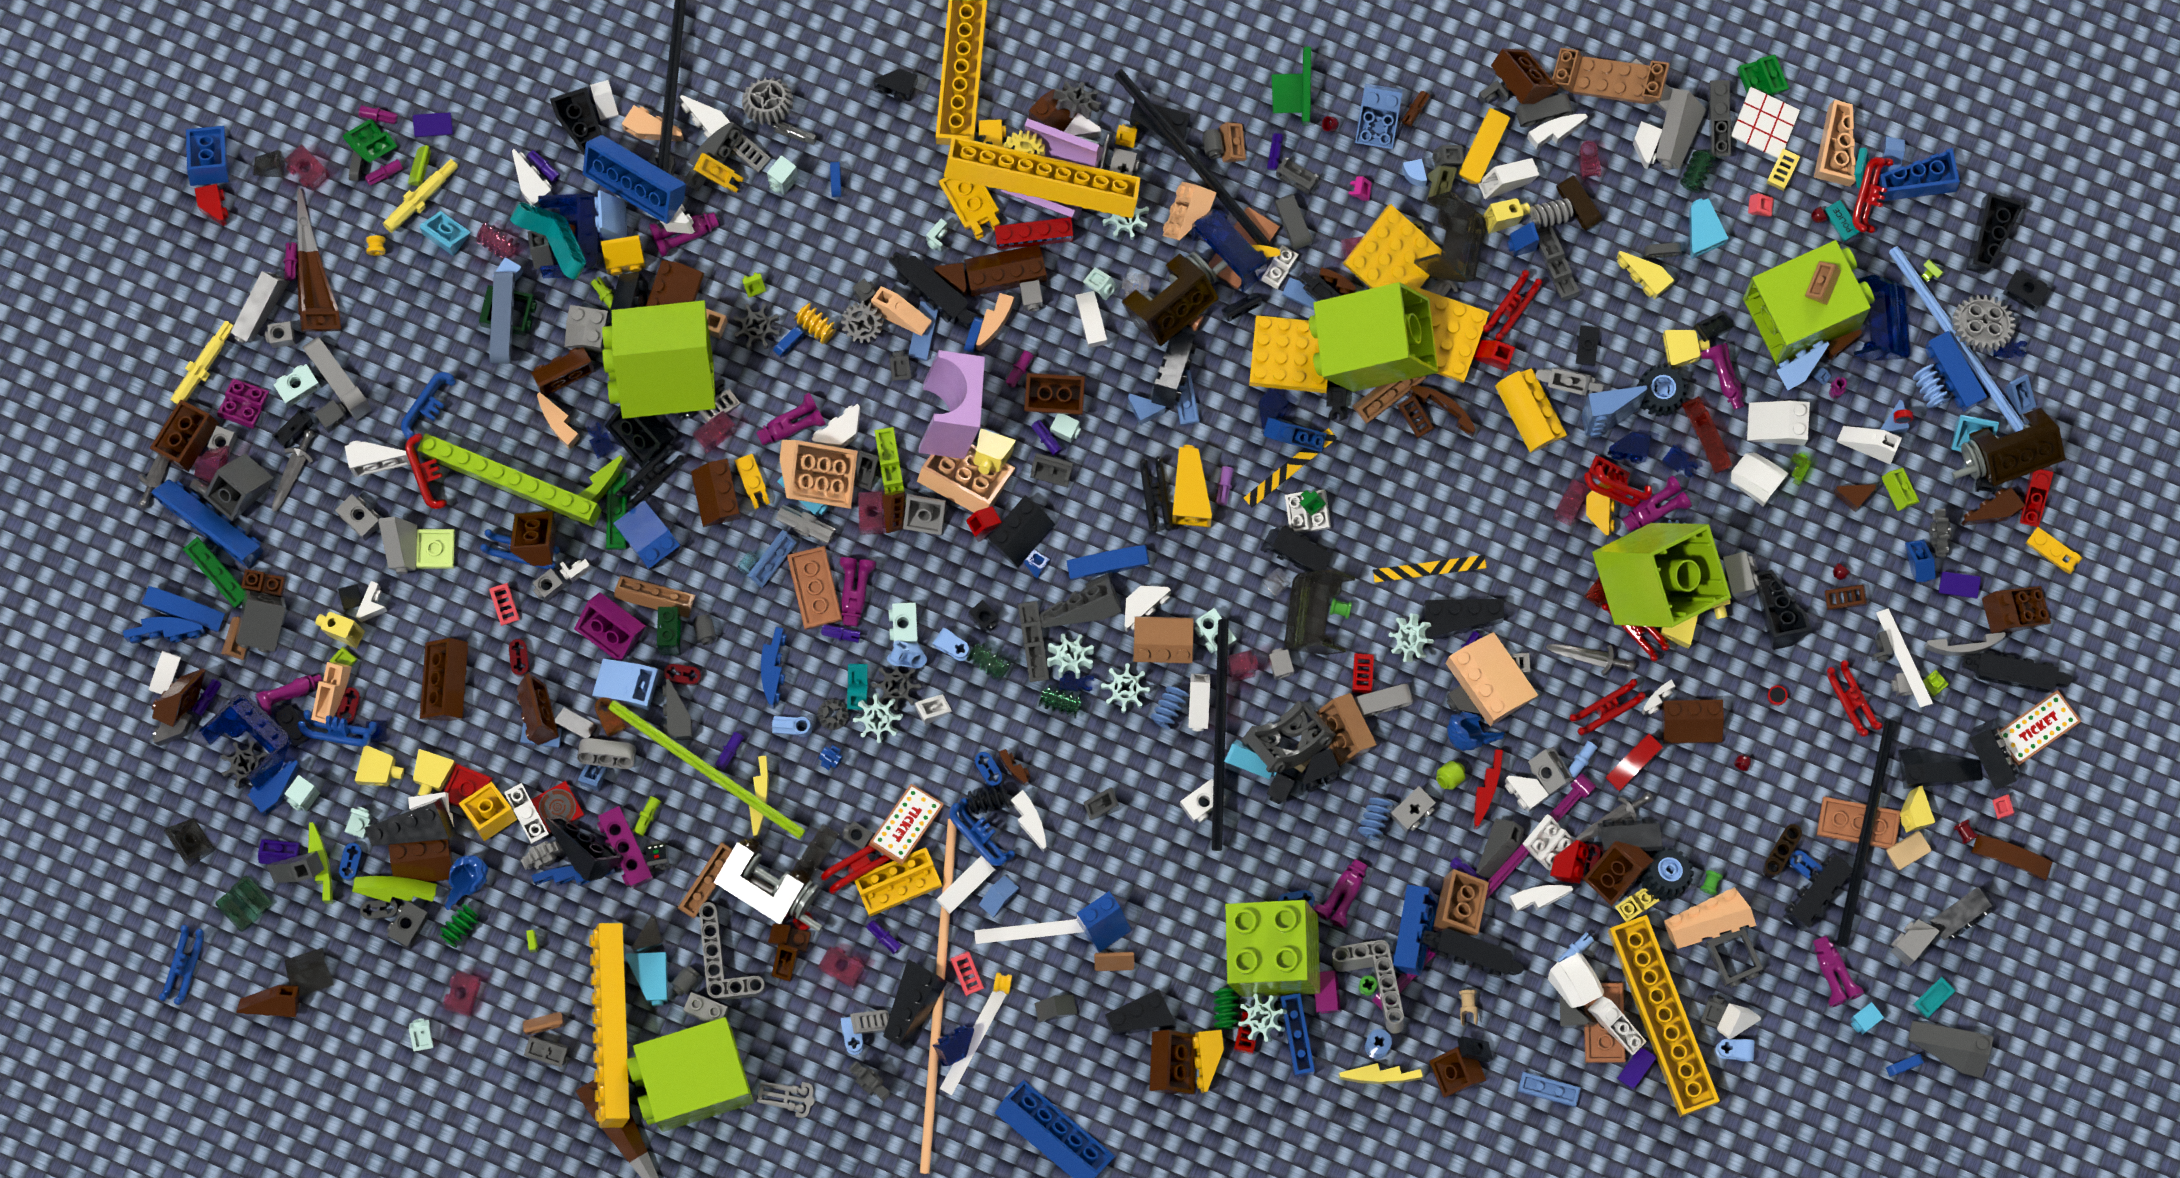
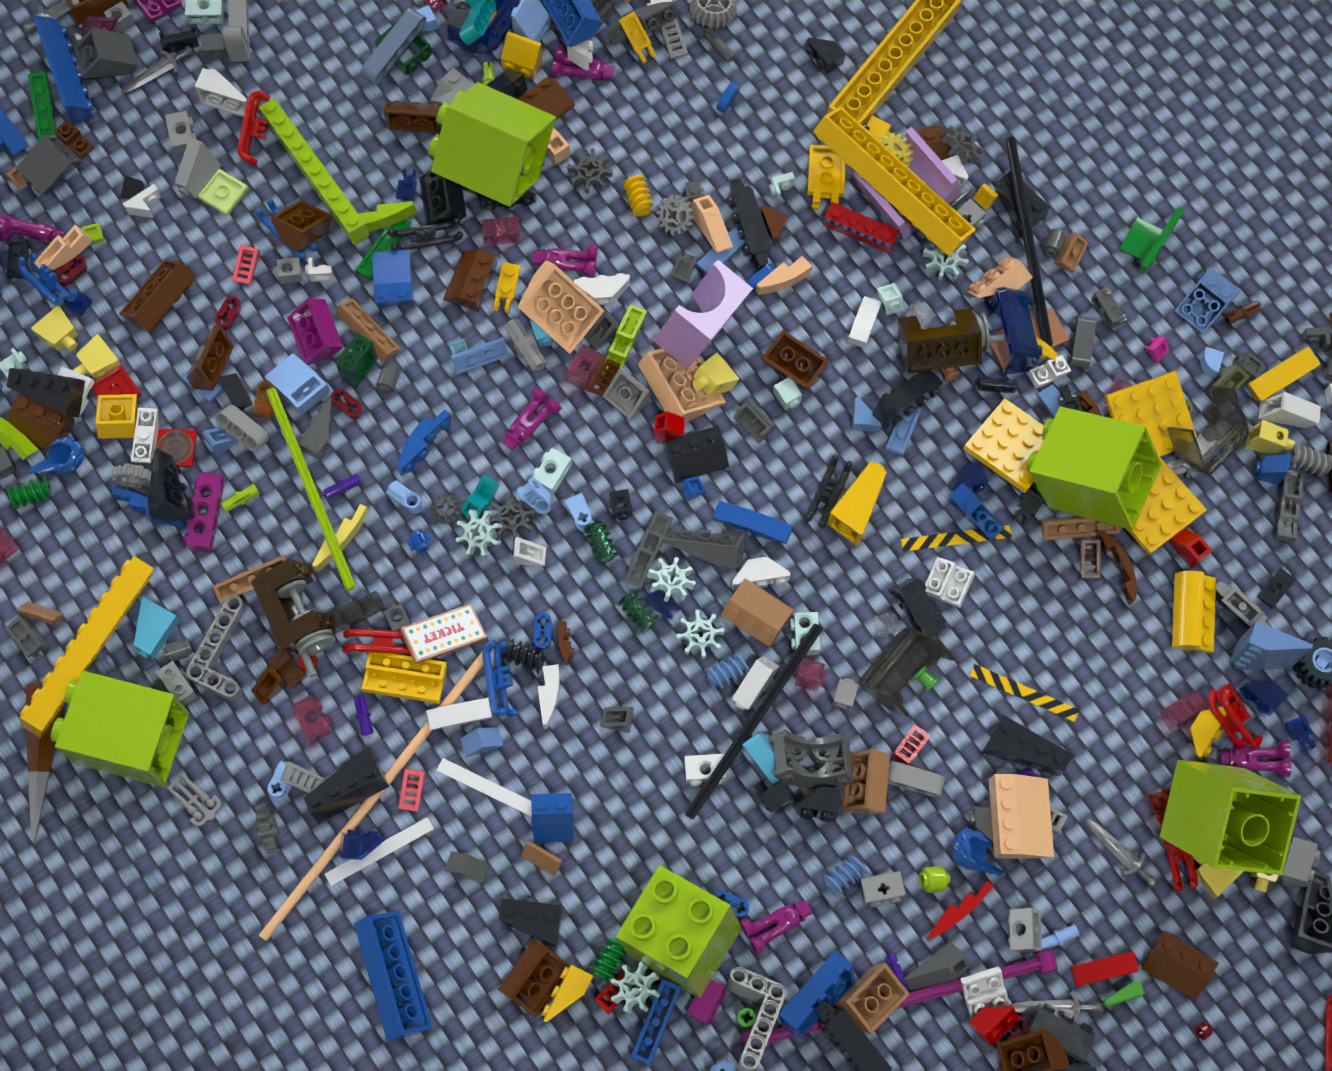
camera: 30 degrees right, 5 degrees down
light yellow torso [315,612,365,649] -> none
blue piece [401,372,456,440] -> none
lime tile [526,930,538,953] -> none
light nougat slope [537,392,580,450] -> none
clear smoke slope [631,914,665,953] -> none
slope [646,841,670,872] -> none
light grey slope [698,389,741,427] -> none
lime tile [742,272,766,298] -> none
light aqua brick [767,155,798,195] -> none
blue beam [773,325,806,358] -> none
nougat tile [787,546,843,630] -> none
dark purple axle [821,624,861,643] -> none
reddish brown slope [964,244,1047,296] -> none
yellow wheel [993,972,1012,995] -> none
magenta axle [1005,350,1034,388] -> none
light grey brick [1020,280,1043,312] -> none
dark purple axle [1032,420,1063,456] -> none
medium lavender axle [1216,466,1234,506] -> none
dark purple axle [1267,133,1283,171] -> none
green tile [1299,490,1326,516] -> none
dark red hinge [1322,116,1339,132] -> none
light aqua gear [1389,613,1434,663] -> none
red piece [1483,270,1542,341] -> none
white slope [1505,776,1549,812] -> none
white slope [1508,885,1573,913] -> none
red piece [1569,679,1646,736] -> none
white slope [1642,679,1675,715] -> none
tile [1767,685,1788,706] -> none
none -> bright green slope [1102,979,1145,1008]

